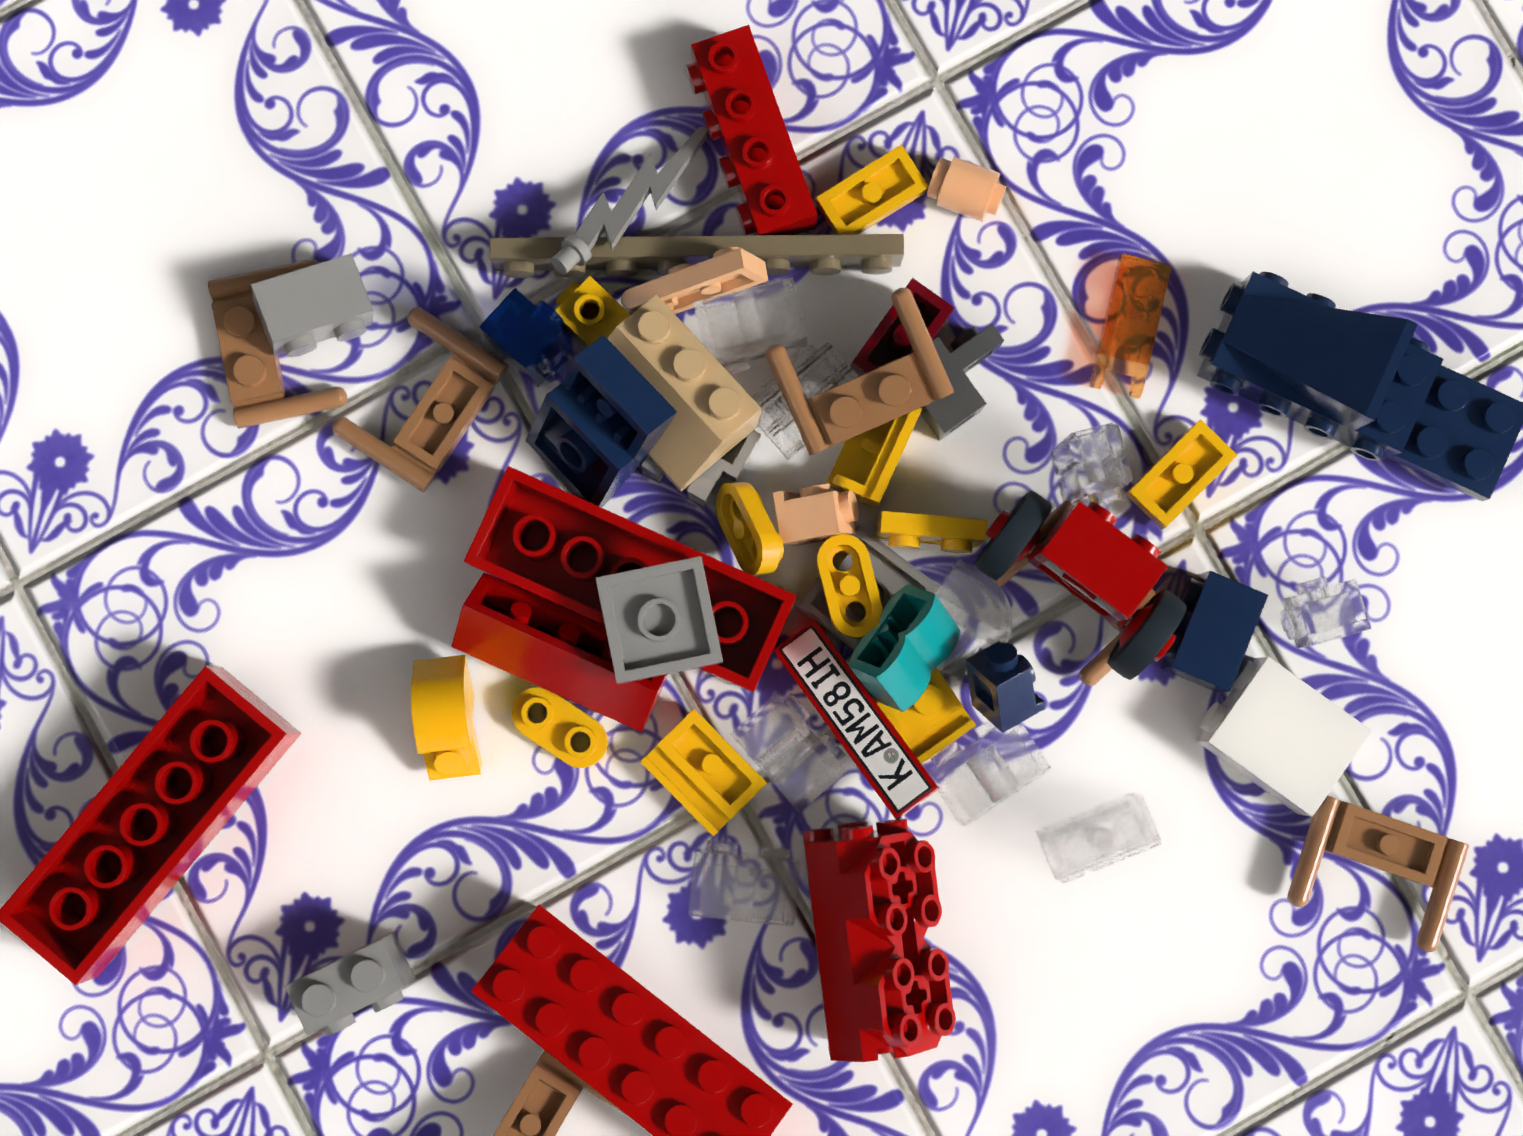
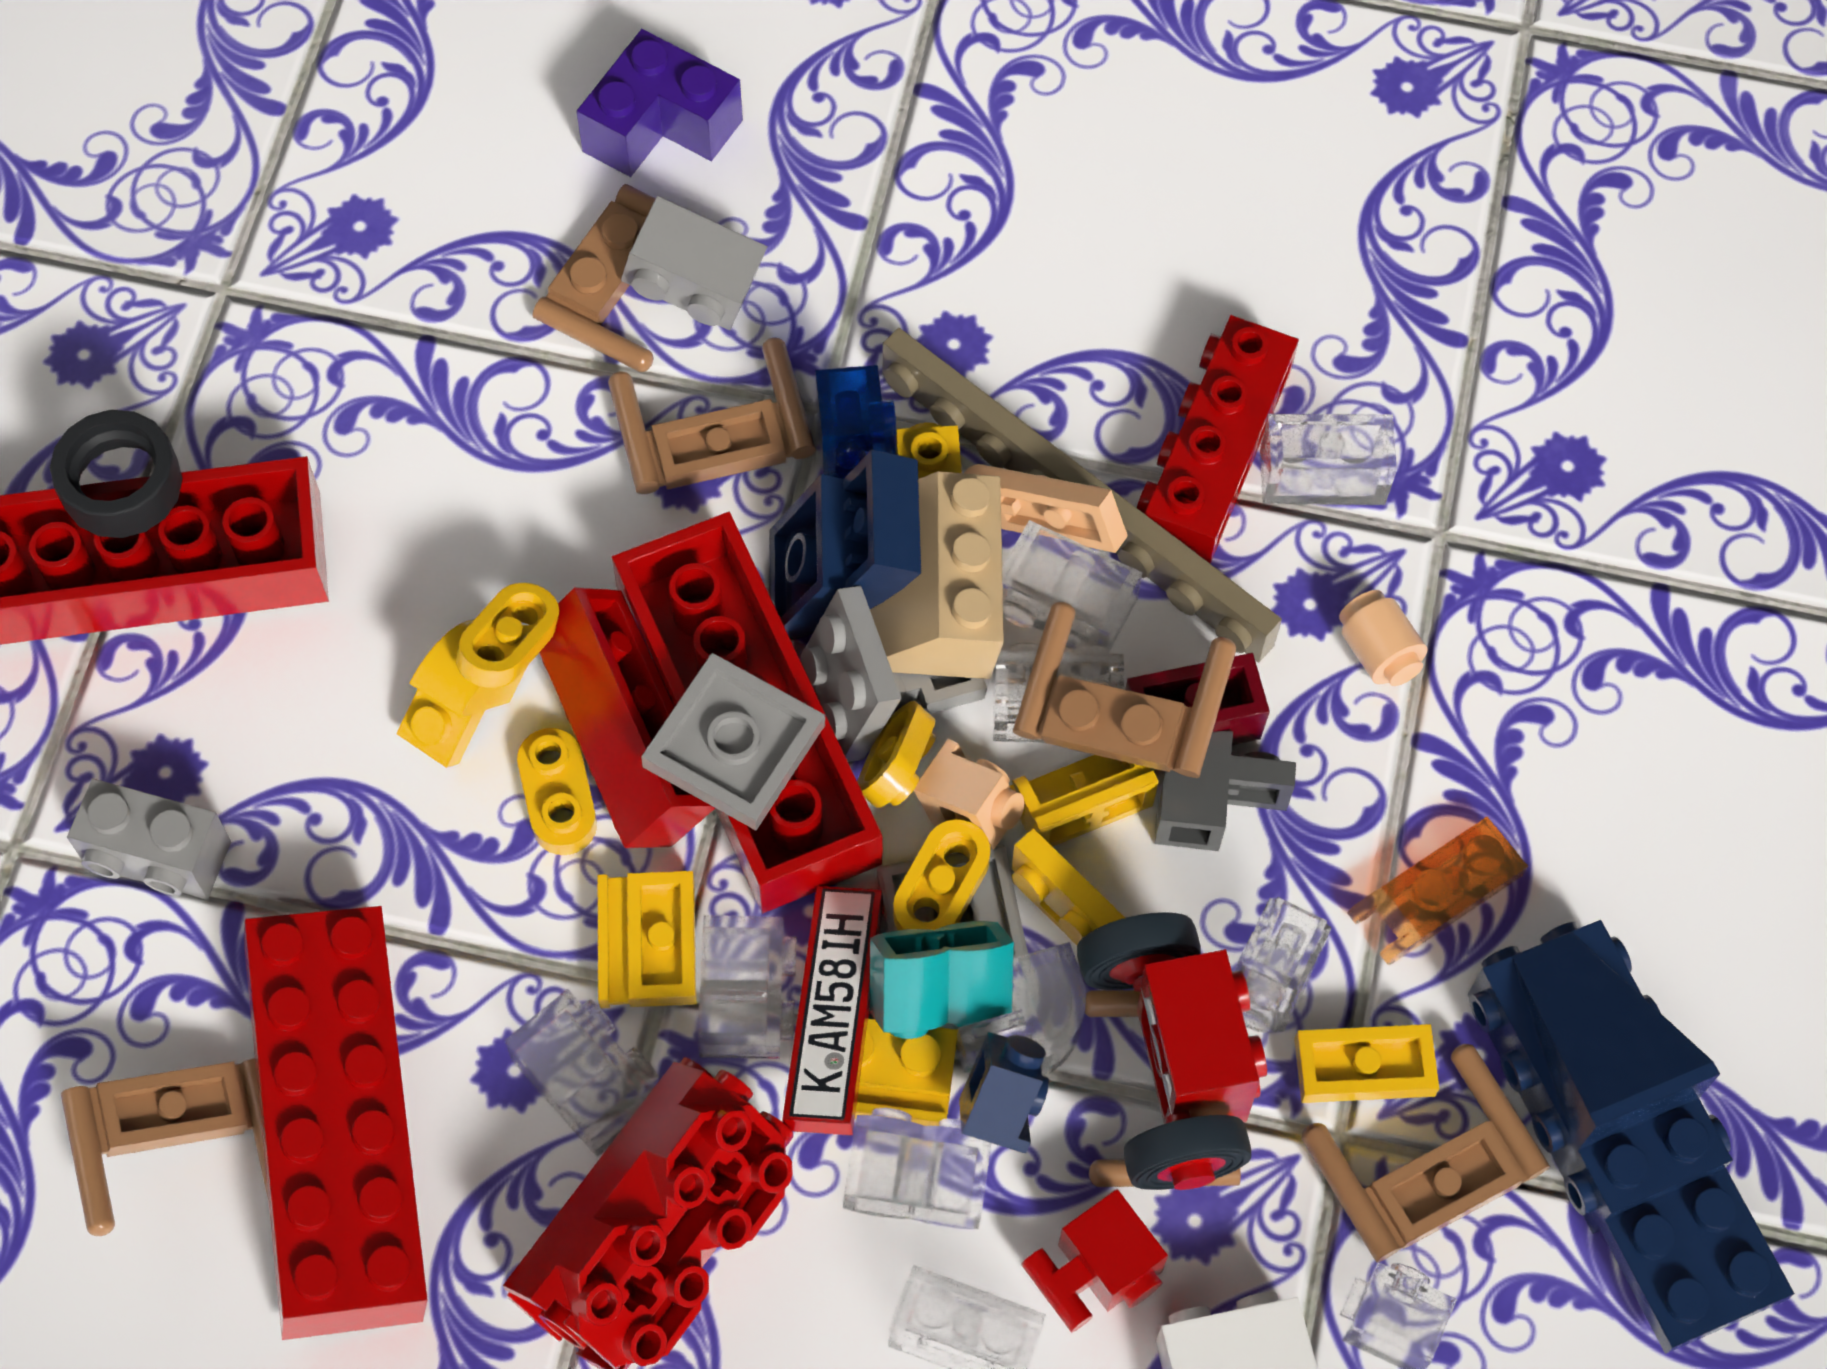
camera: 45 degrees right, 20 degrees down
light grey piece [551,127,707,275] -> none
yellow plate [815,144,929,235] -> none
dark blue brick [1160,571,1268,692] -> none
none -> black tyre [50,409,183,538]
none -> yellow plate [456,583,559,688]
none -> dark purple brick [576,28,743,177]
none -> light grey plate [801,586,902,762]
none -> red brick [1021,1189,1168,1333]
none -> clear brick [1260,414,1397,505]
none -> medium nougat plate [1302,1044,1551,1263]

